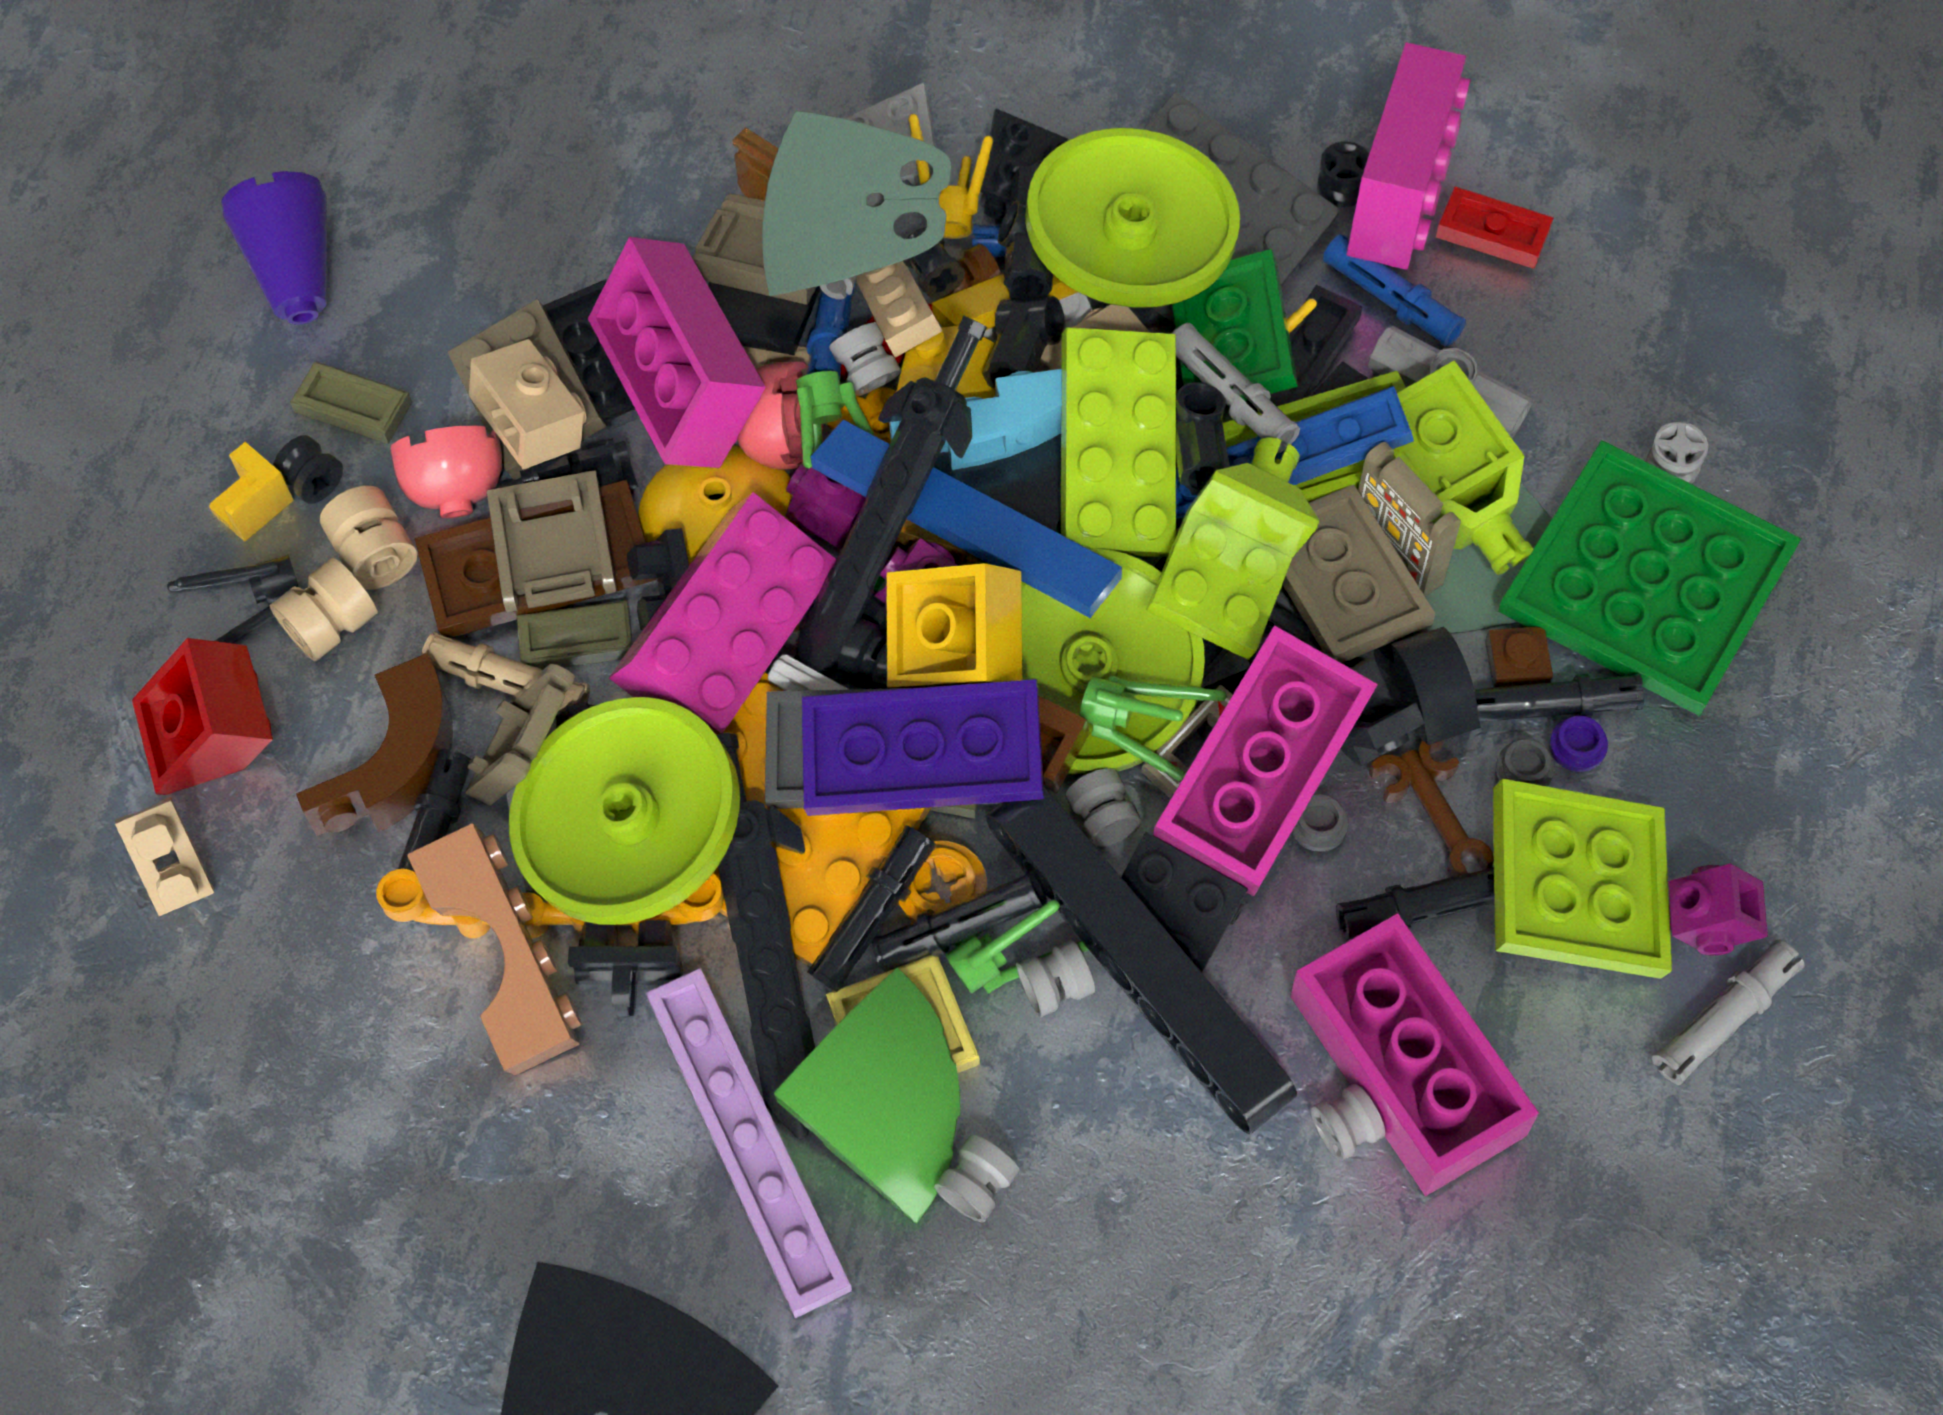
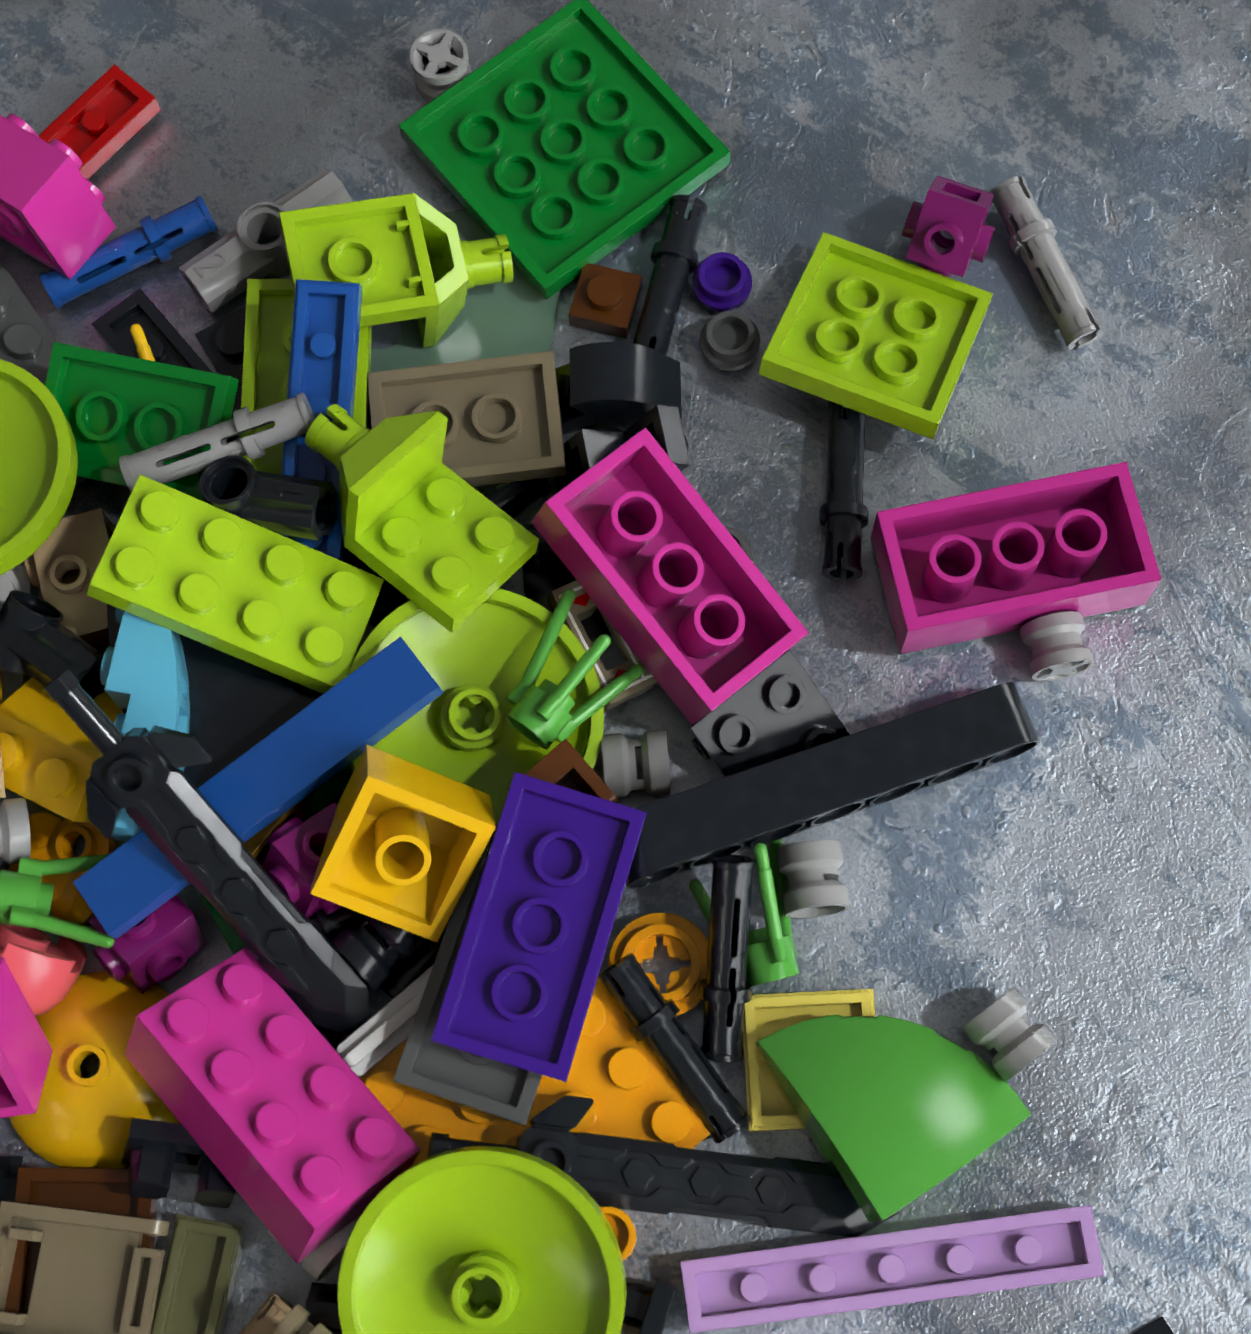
camera: 70 degrees left, 10 degrees up
dark tan container [1358,442,1461,597] -> none
reddish brown bar [1369,740,1494,877] -> none

